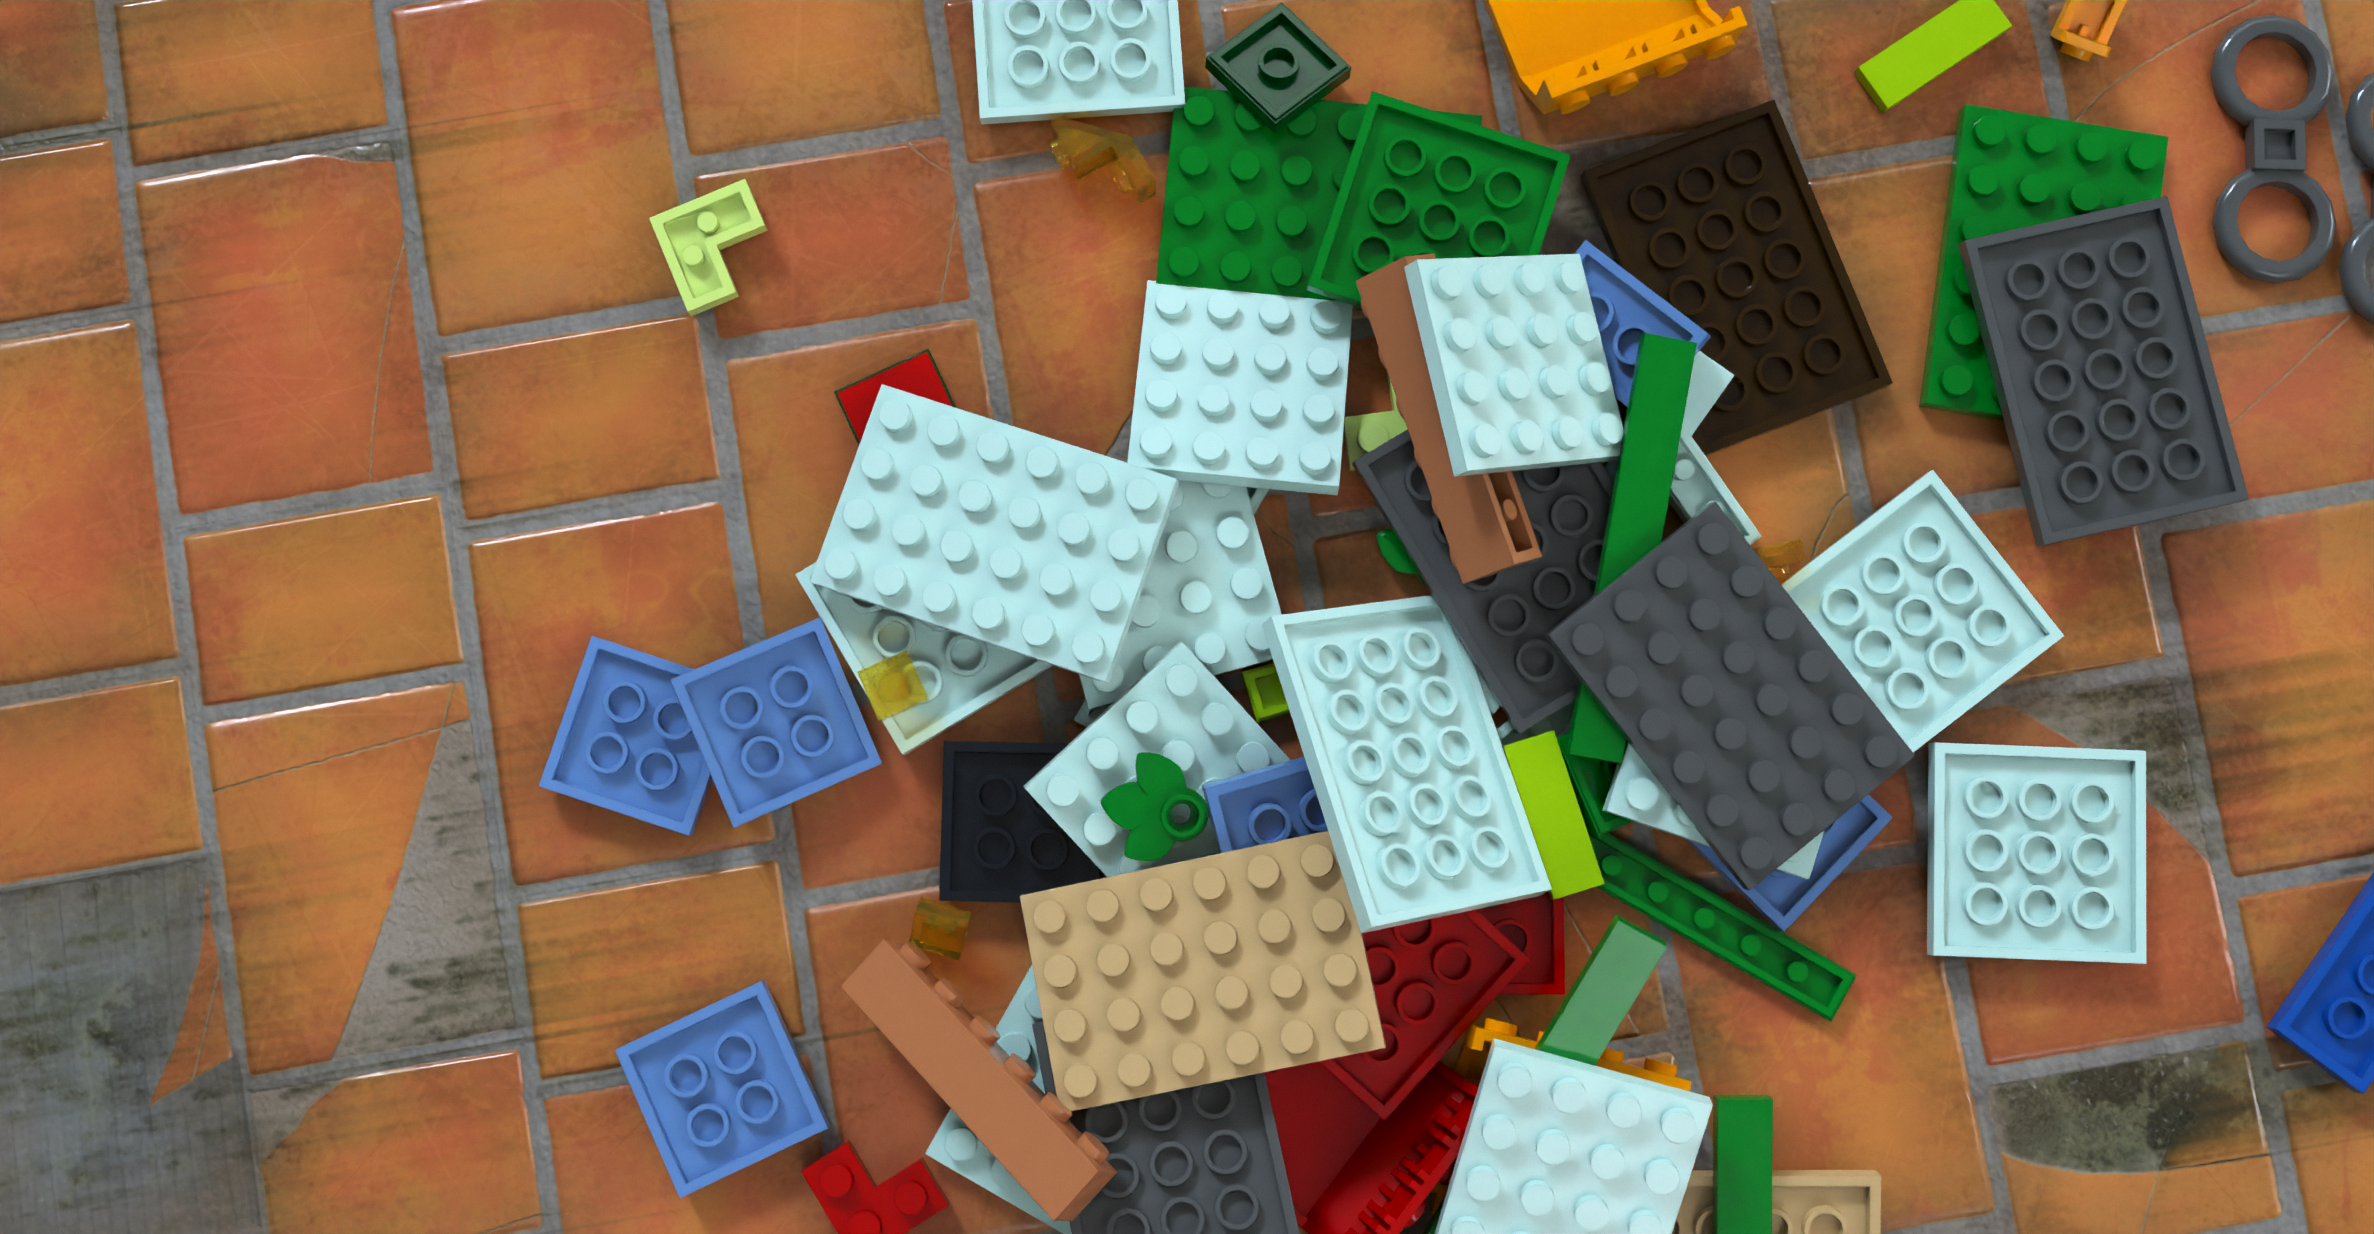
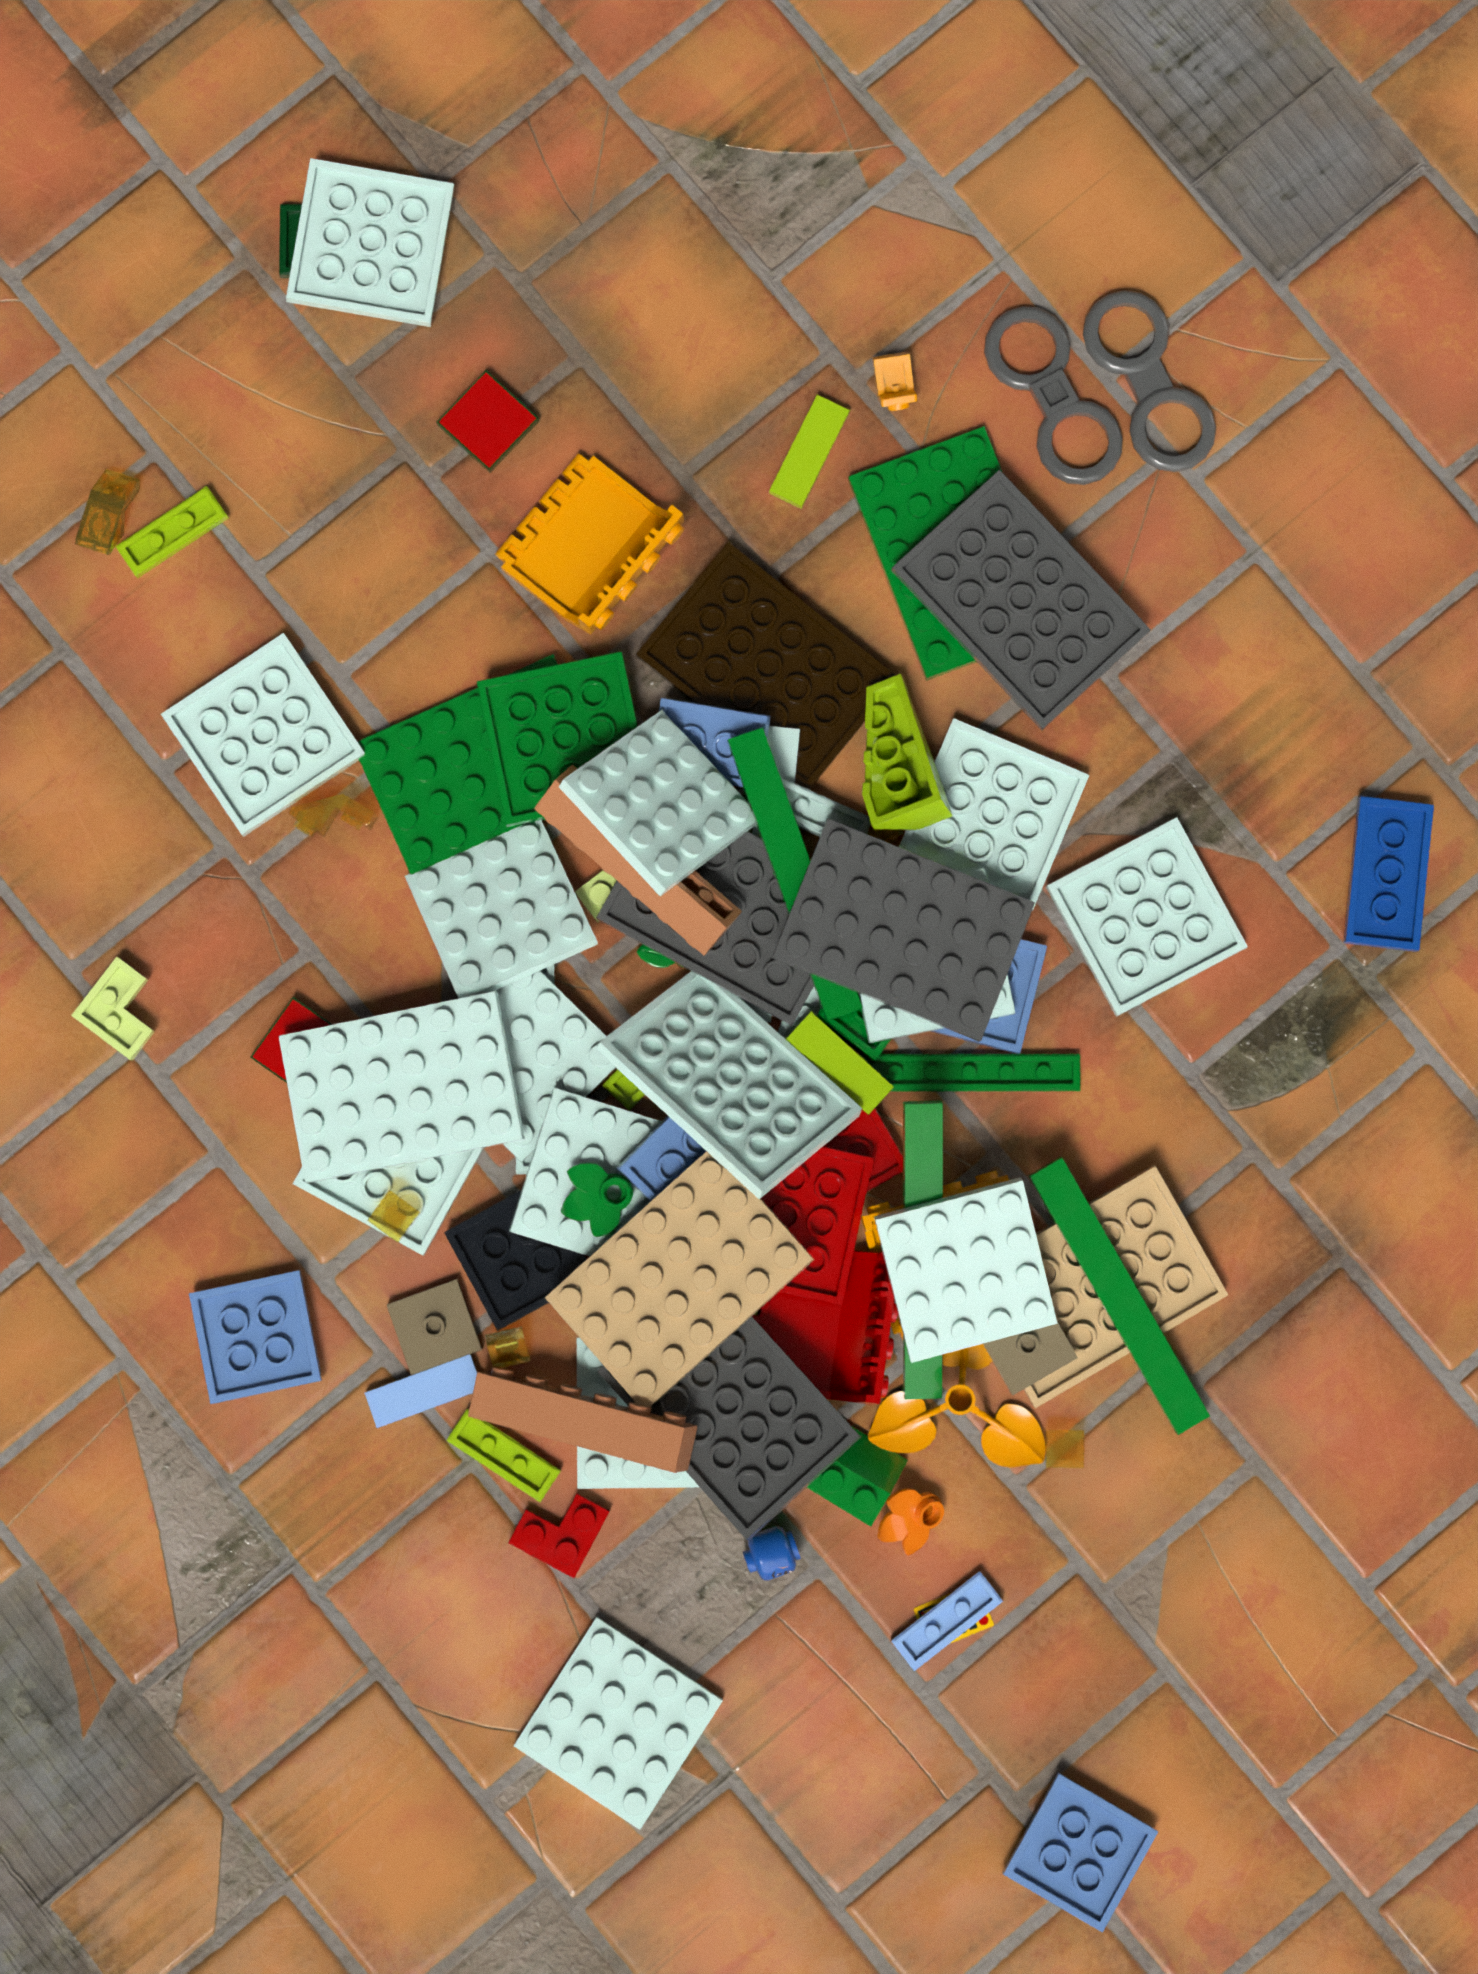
camera: 30 degrees left, 0 degrees up
medium blue plate [615,980,830,1198] -> none
medium blue plate [670,617,882,828] -> none
dark green tile [1205,3,1351,134] -> none
none -> light blue tile [364,1354,477,1428]
none -> dark tan plate [387,1279,482,1375]
none -> lime tile [446,1409,561,1502]
none -> lime wedge [862,674,953,830]

